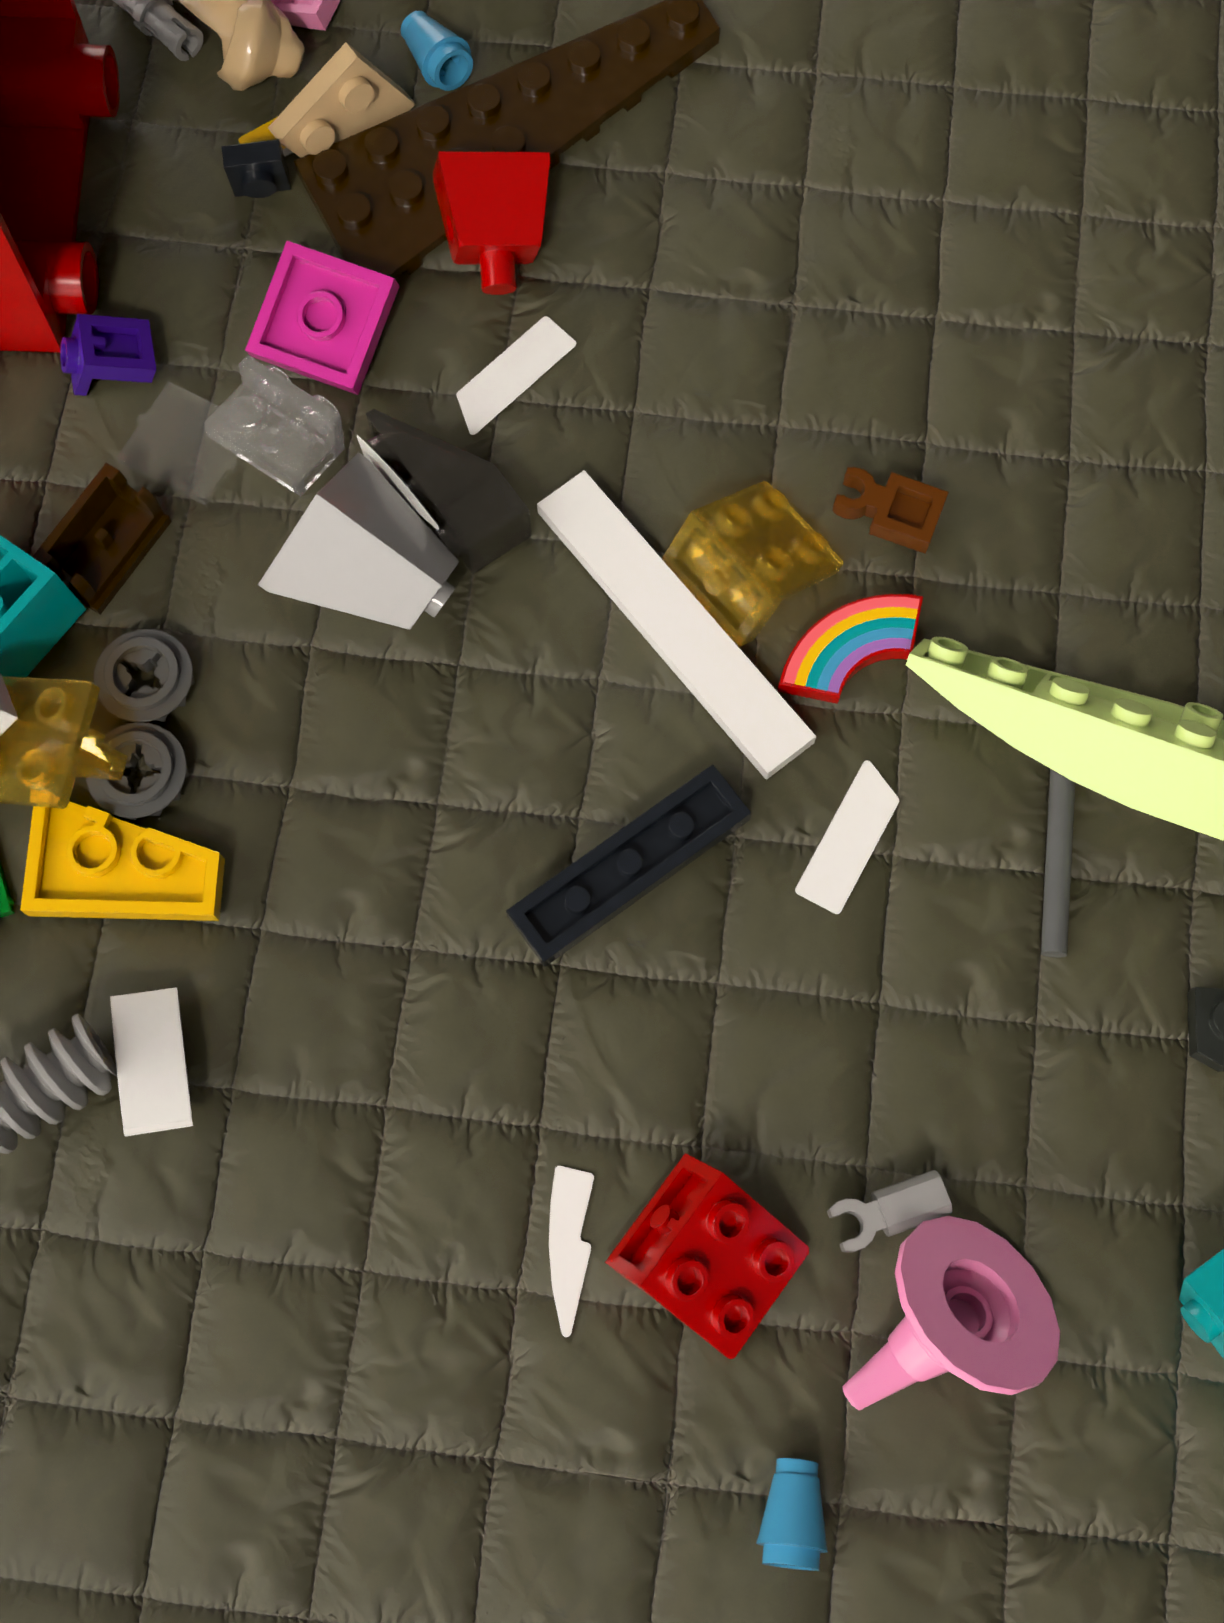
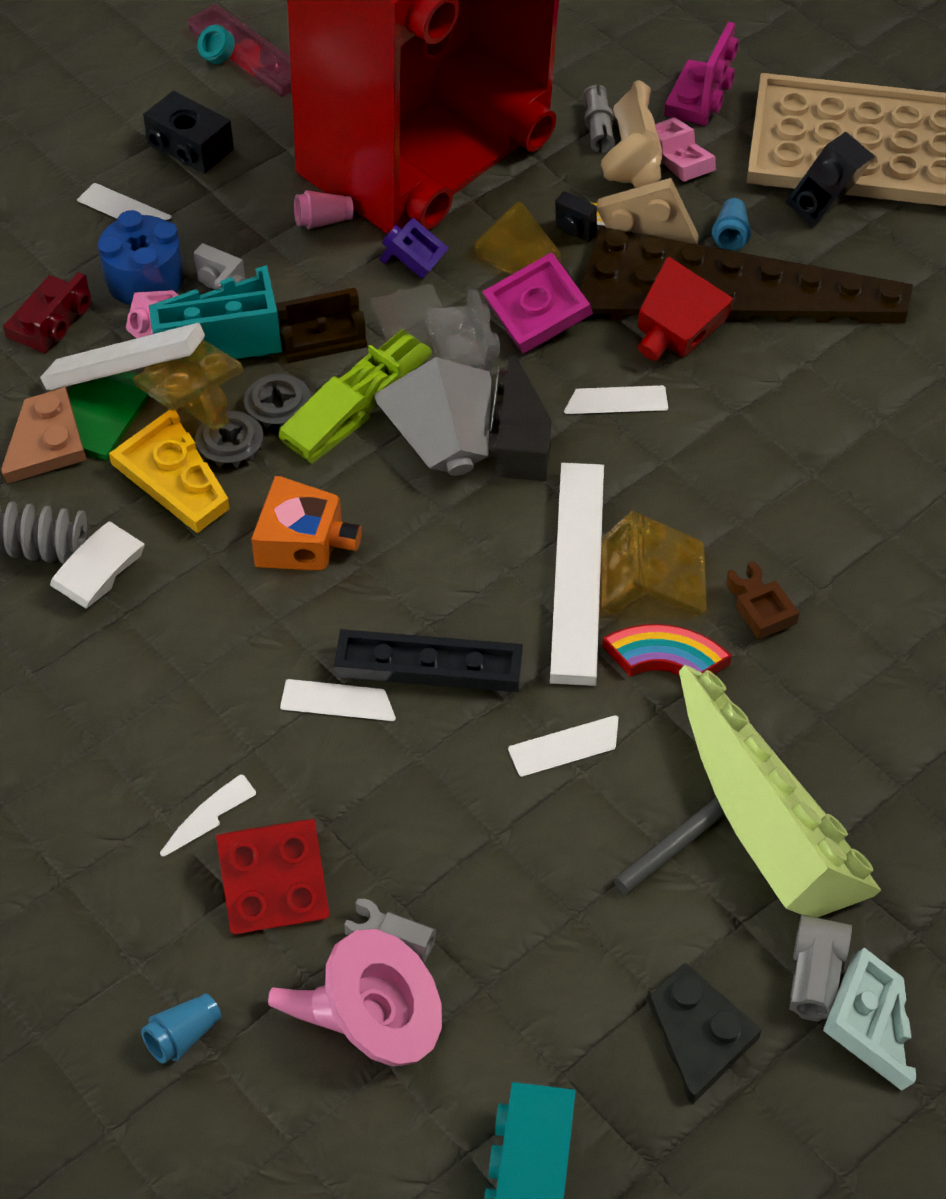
camera: 40 degrees right, 20 degrees down
none -> orange torso [251,476,362,571]
none -> lime arm [279,329,432,464]
none -> white sticker [280,679,396,721]
none -> clear yellow wing [474,201,561,274]

